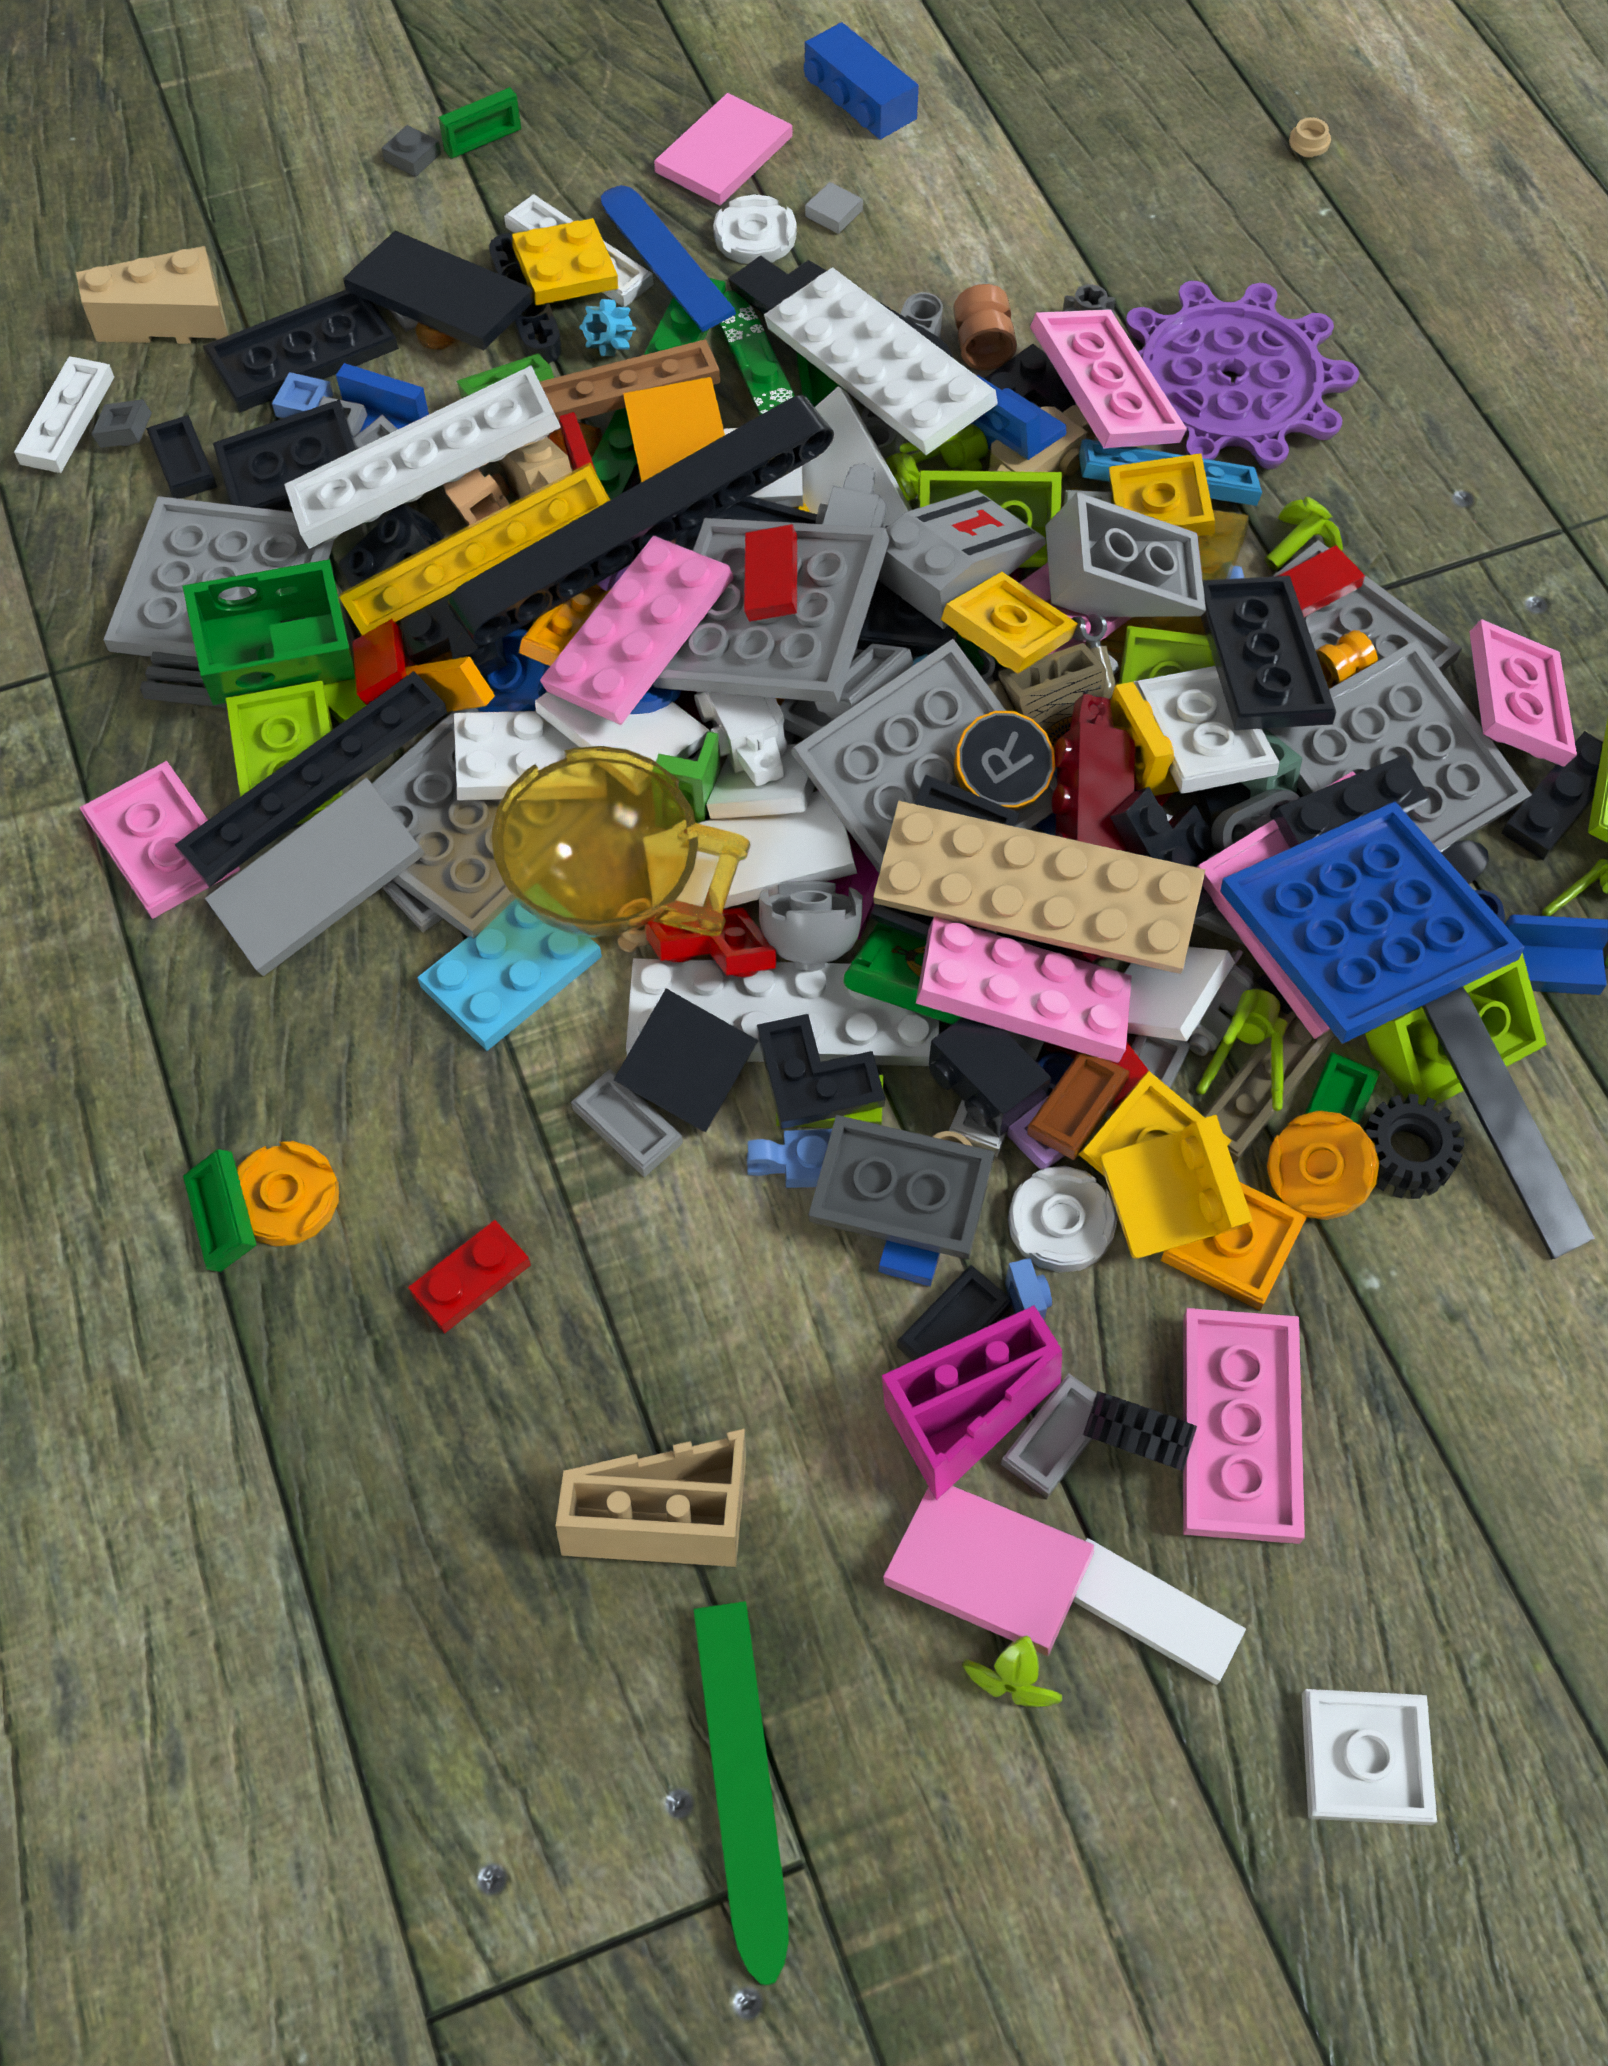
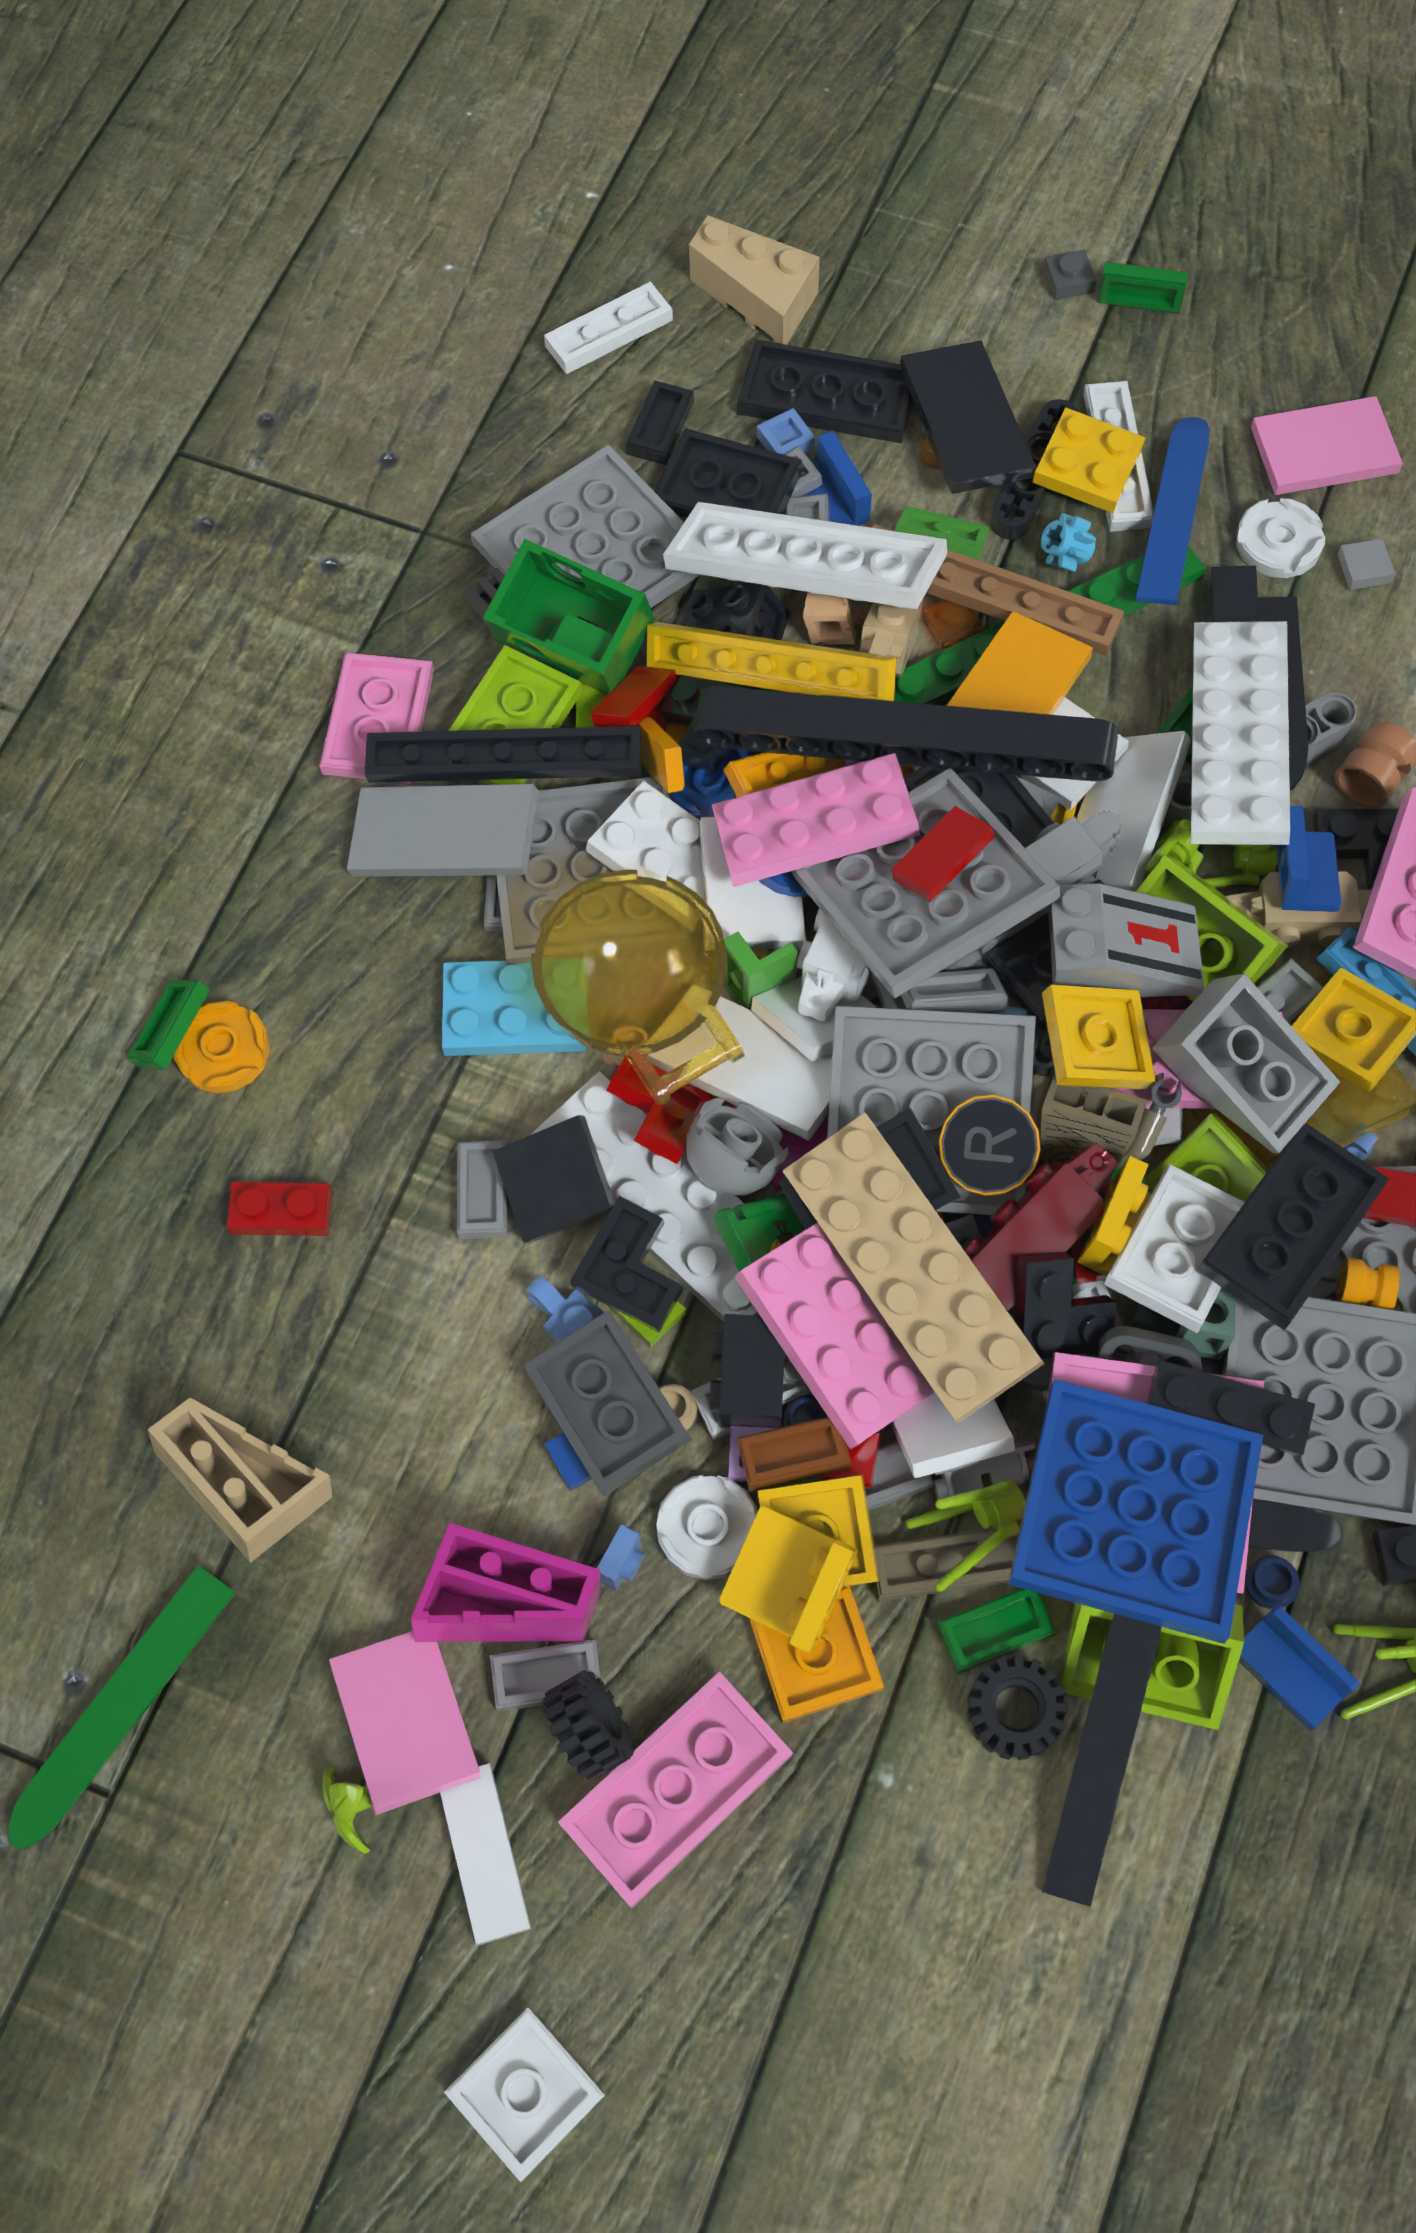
camera: 45 degrees right, 5 degrees up
dark grey plate [92,399,152,448] -> none
red tile [558,412,597,474] -> none
green piece [720,290,795,416] -> none
black tile [897,1265,1012,1361] -> none
light orange tile [1267,1111,1379,1220] -> none

